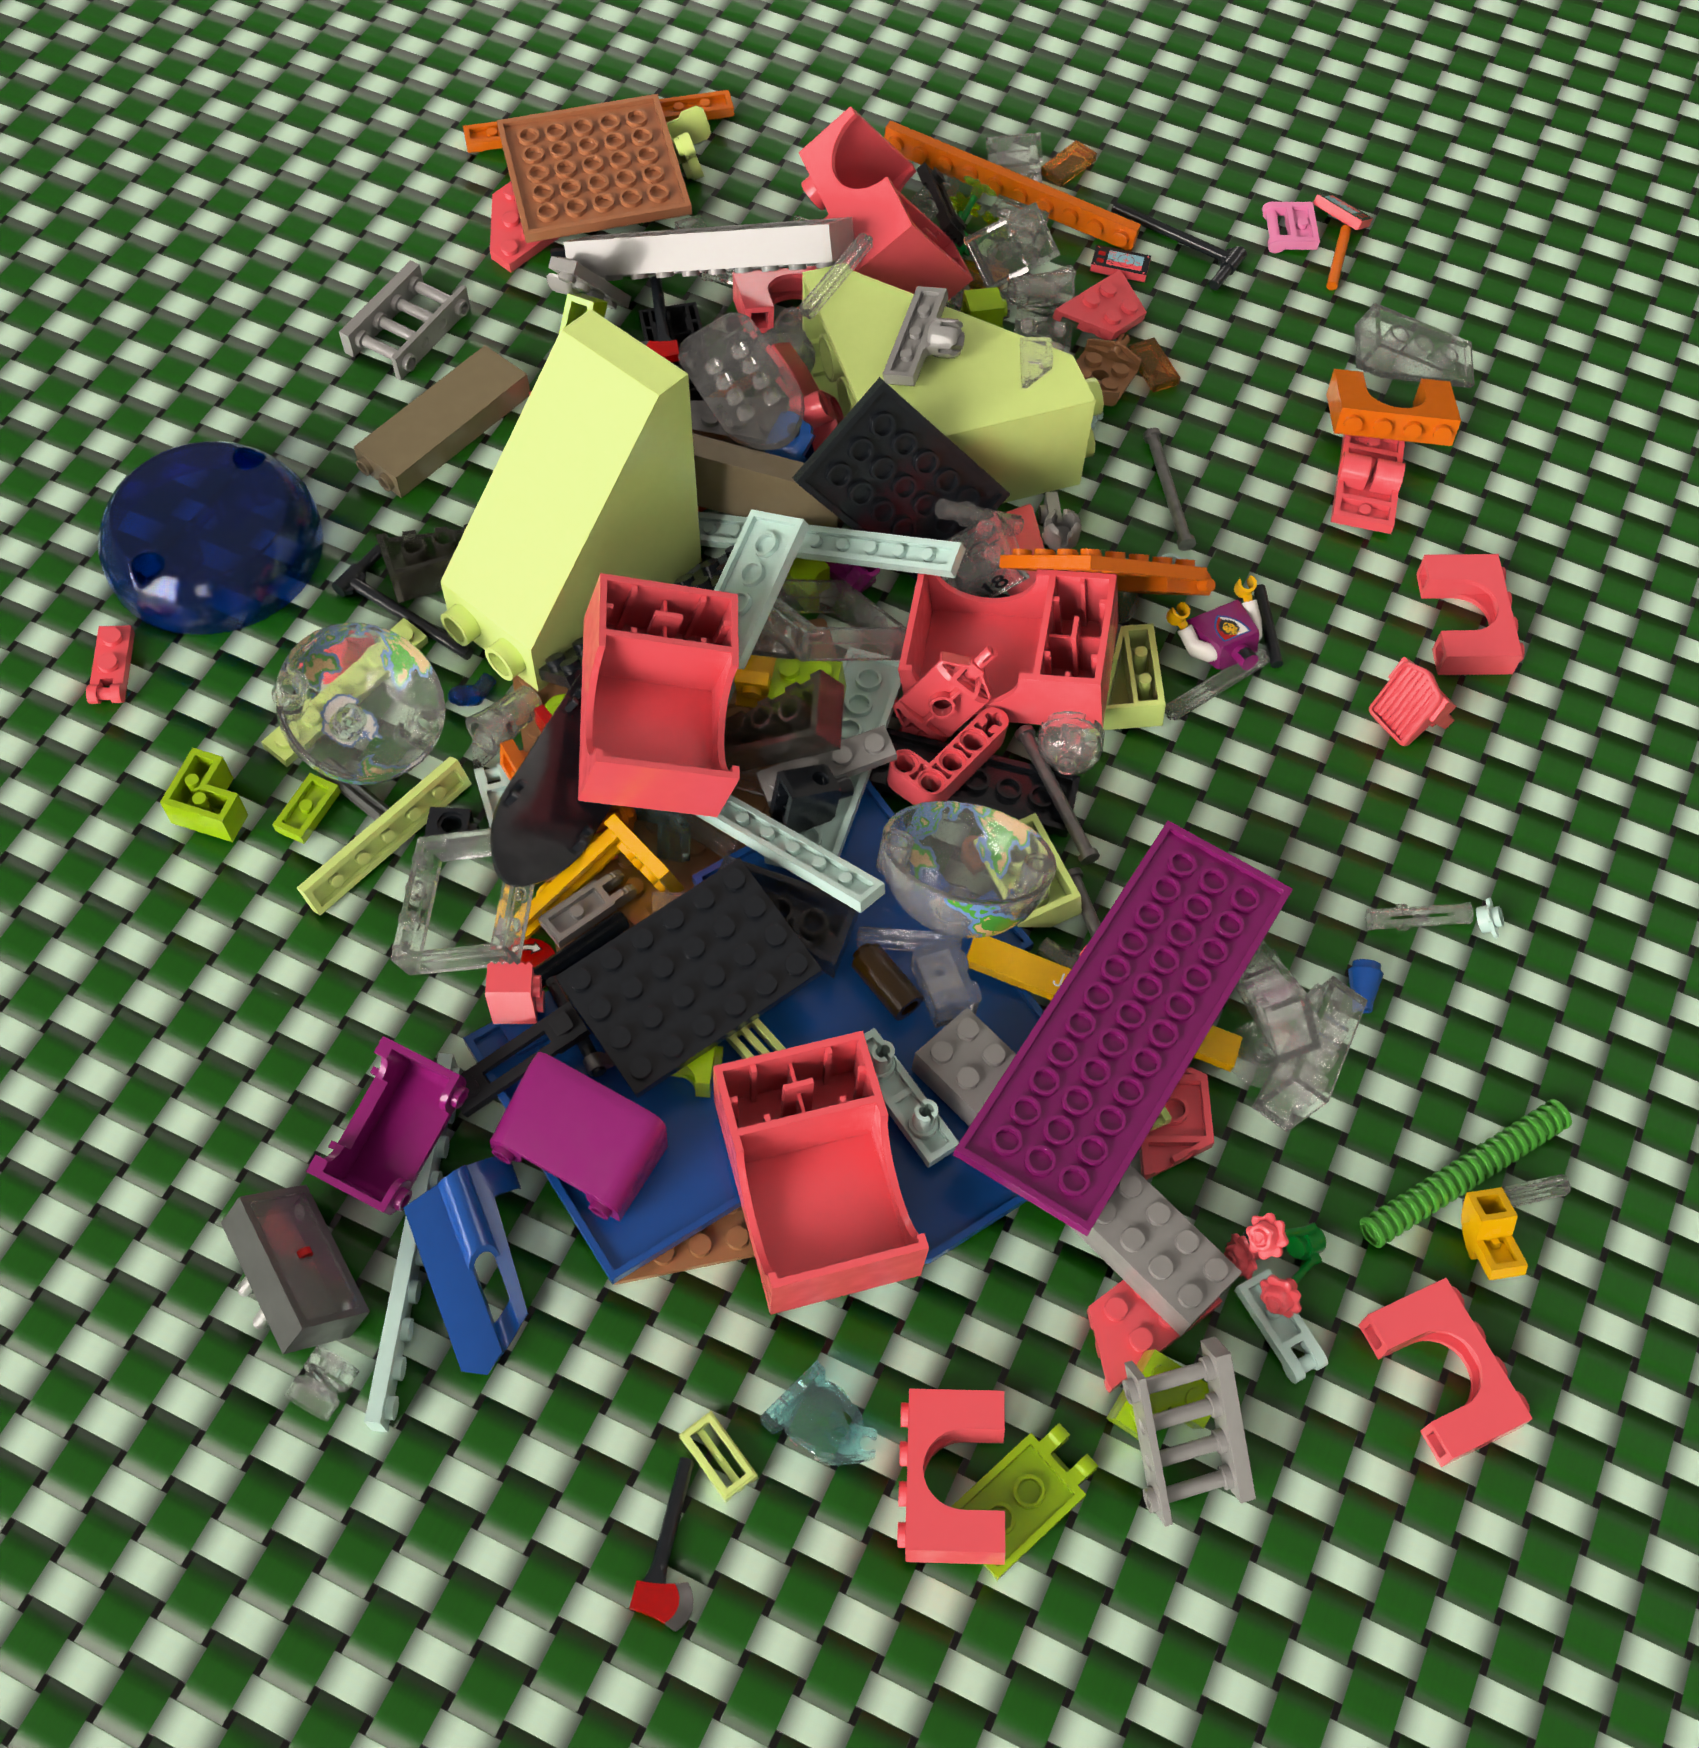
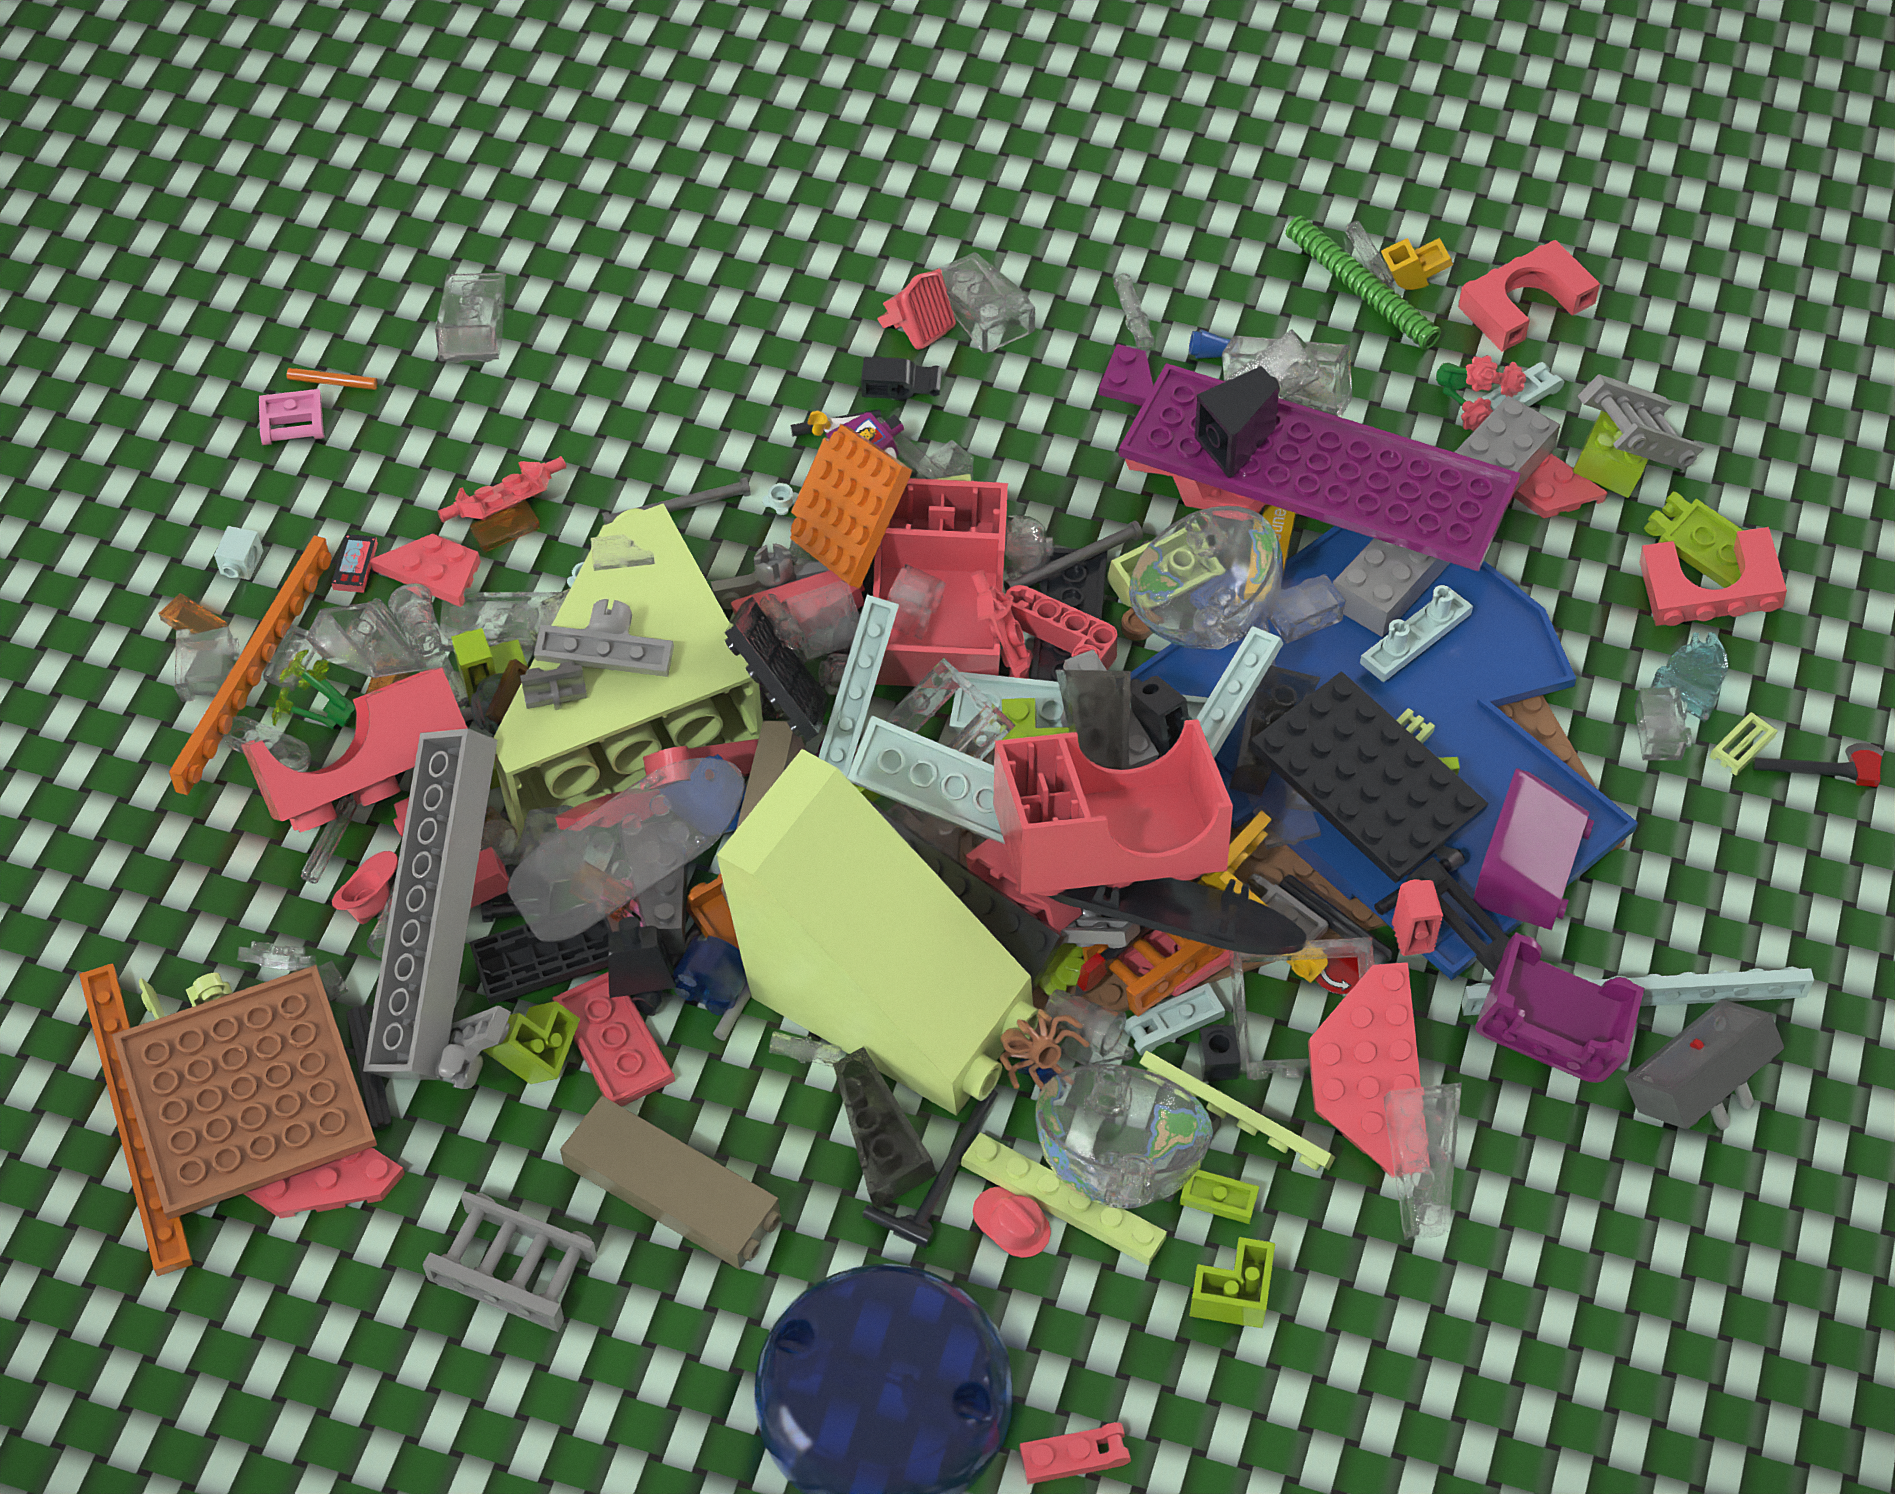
camera: 95 degrees left, 5 degrees down
clear wheel [284,1345,360,1422] -> none
blue panel [403,1156,528,1375] -> none
black piece [641,276,680,362] -> none
coral piece [713,1031,929,1315] -> none
clear axle [799,233,873,319] -> none
dark brown brick [851,943,924,1021] -> none
black container [916,162,968,248] -> none
medium nougat plate [1076,333,1141,406] -> none
black bar [1111,202,1247,290] -> none
coral tile [1313,192,1373,230] -> none
orange arch [1326,369,1461,446] -> none
coral plate [1330,434,1405,534] -> none
coral arch [1416,554,1525,675] -> none
light aqua plate [1476,898,1504,938] -> none
none -> light aqua brick [214,526,263,580]
none -> clear plate [237,941,316,971]
none -> coral plate [437,456,566,523]
none -> flat silver hips [520,661,587,710]
none -> black piece [861,356,942,399]
none -> clear brick [887,563,946,640]
none -> clear slope [930,252,1035,354]
none -> clear tile [930,440,973,481]
none -> nougat animal [1000,1009,1090,1091]
none -> magenta wing [1099,344,1153,406]
none -> black slope [1195,366,1280,478]
none -> coral plate [1308,963,1430,1178]
none -> clear wedge [1383,1083,1462,1240]
none -> clear brick [1634,688,1692,760]

